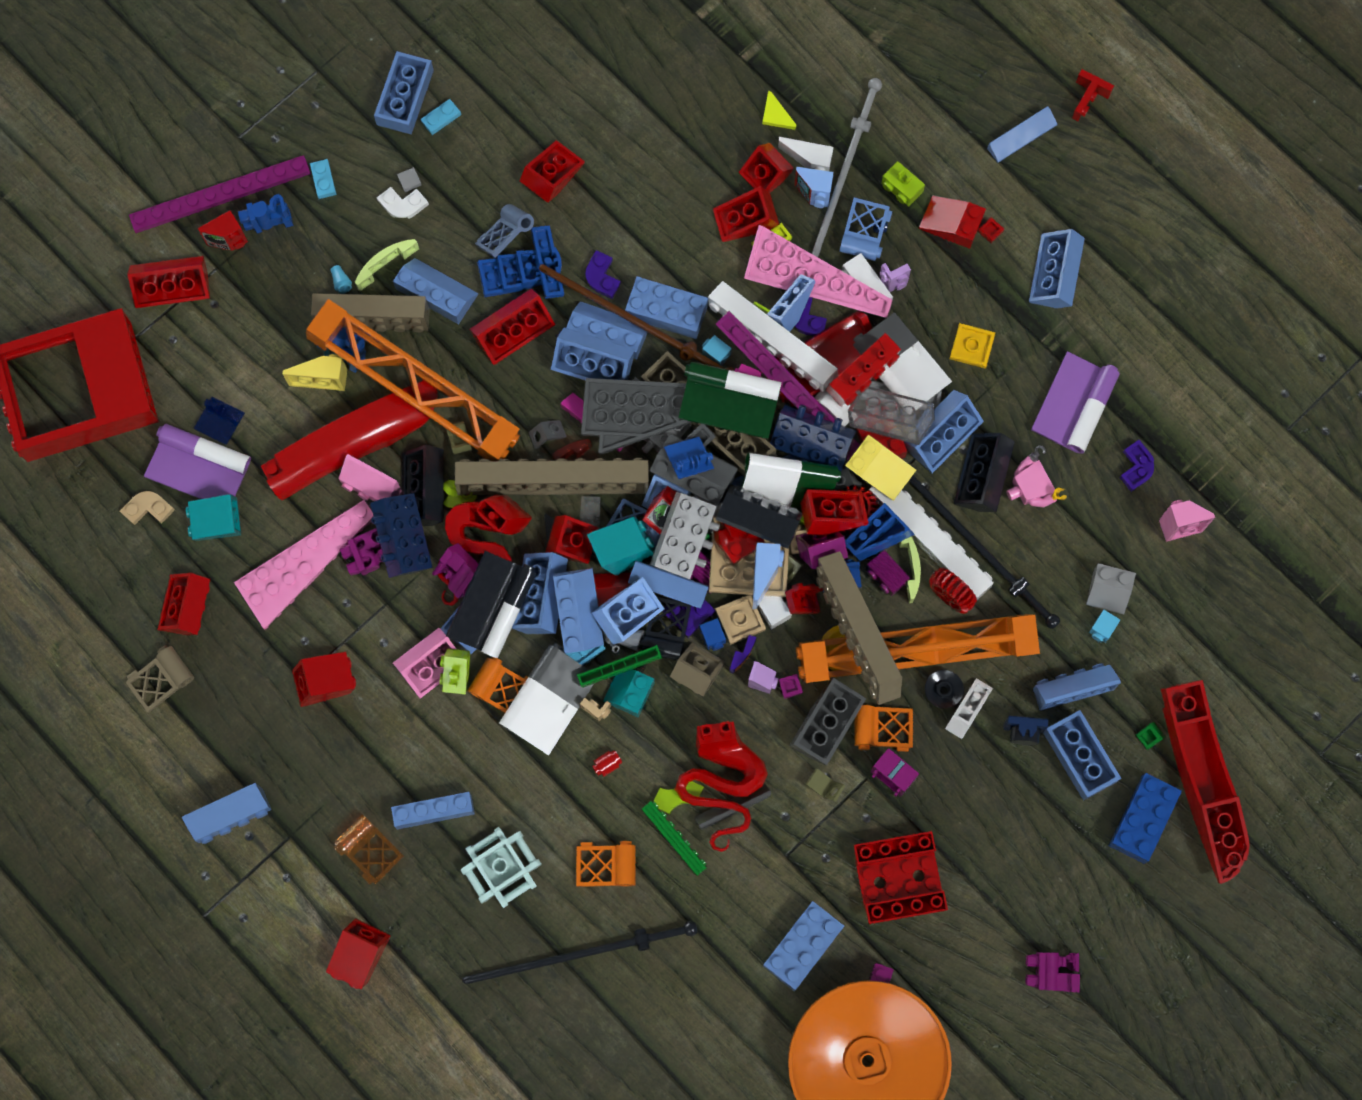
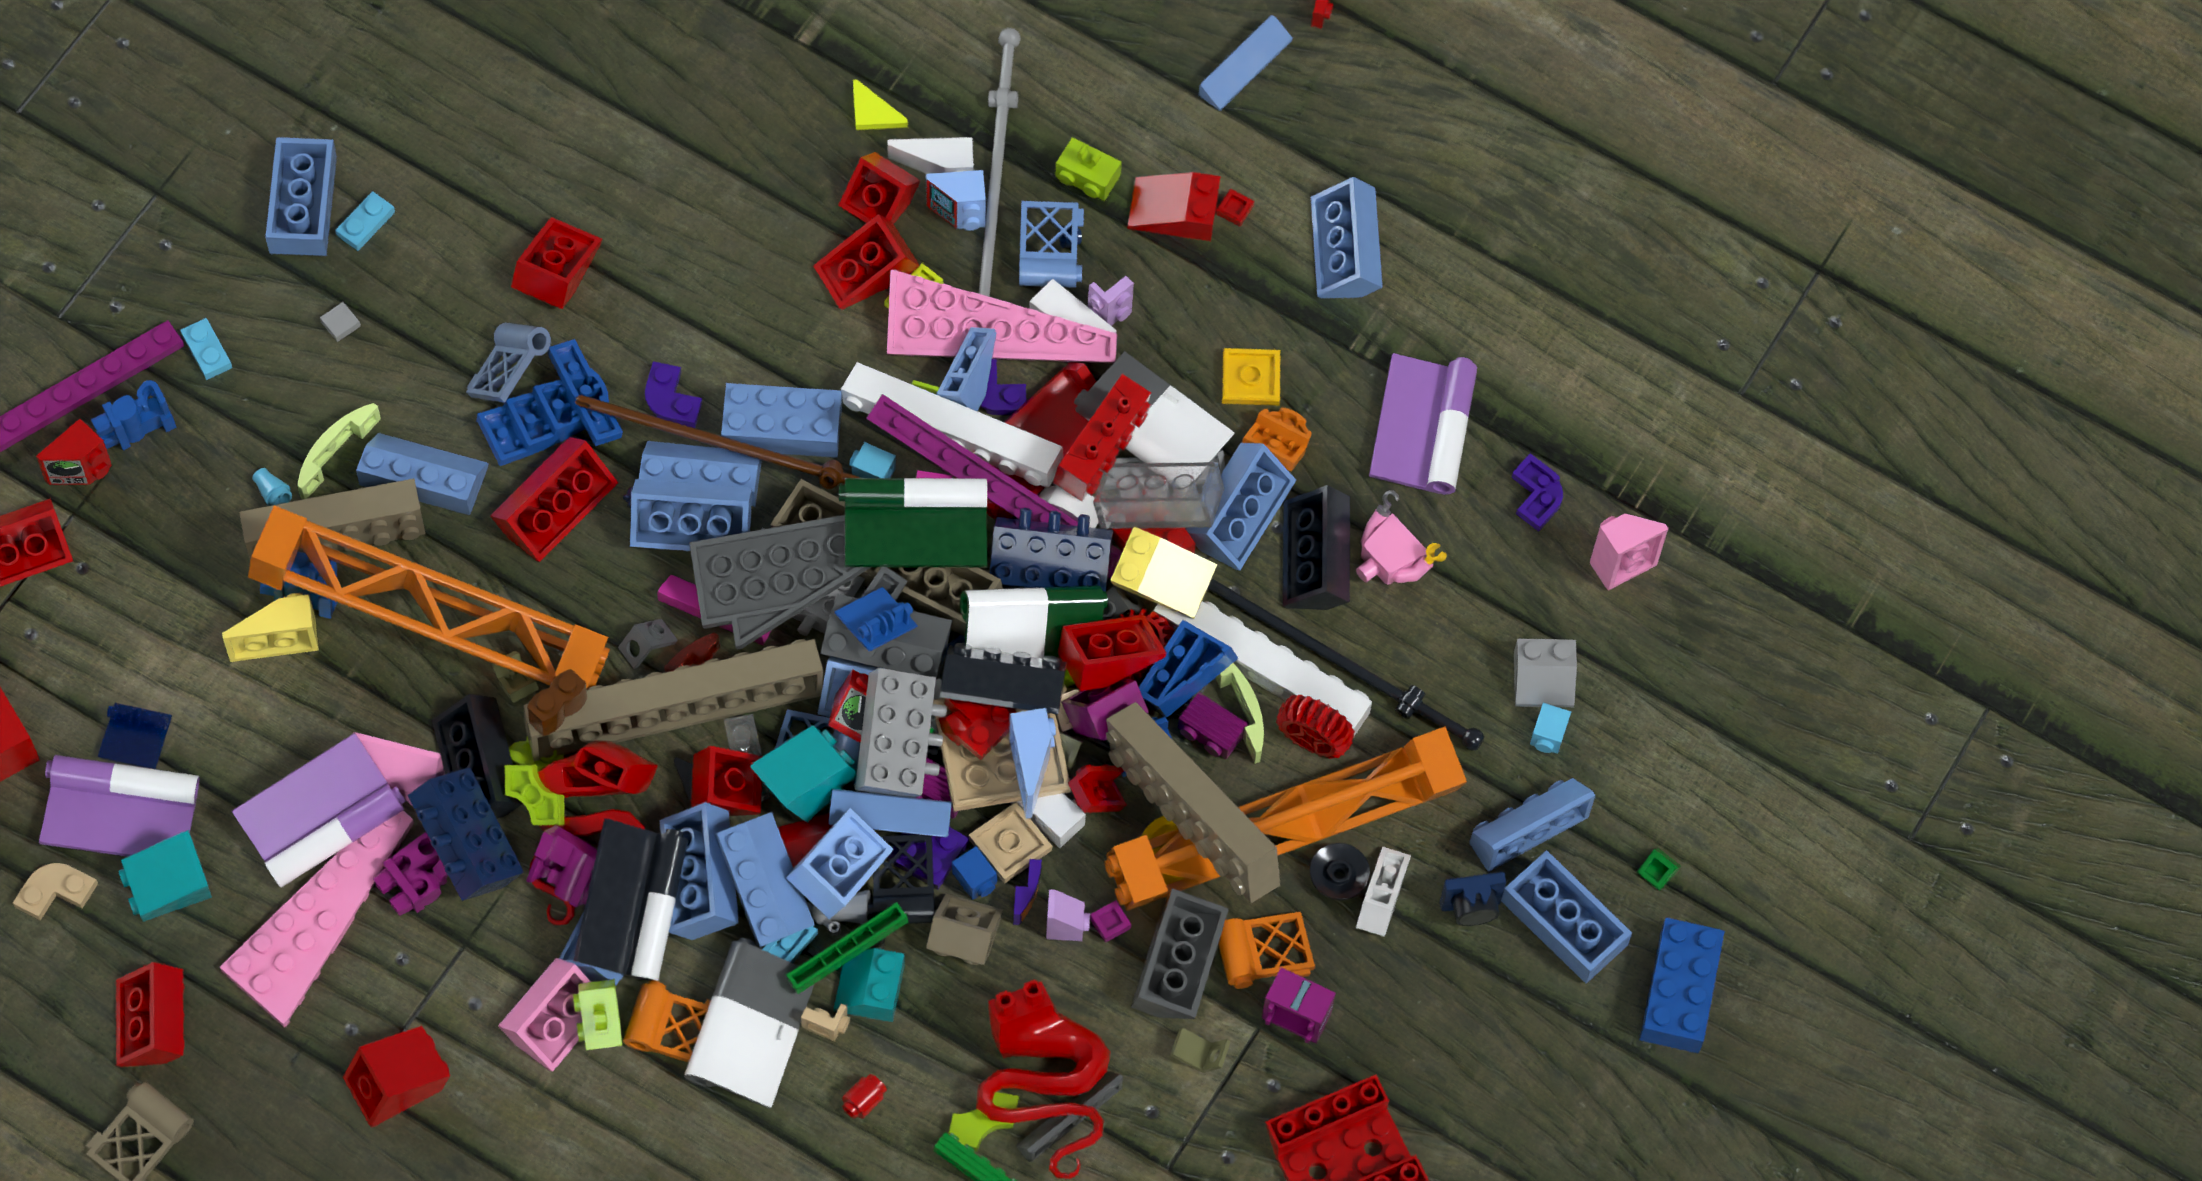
camera: 20 degrees left, 10 degrees down
red slope [261,381,438,501] -> none
white plate [377,187,429,219] -> none
red slope [1161,680,1249,884] -> none
none -> medium lavender door [232,733,406,887]
none -> lime tile [505,765,565,825]
none -> reddish brown brick [527,669,587,736]
none -> orange slope [1242,407,1312,472]

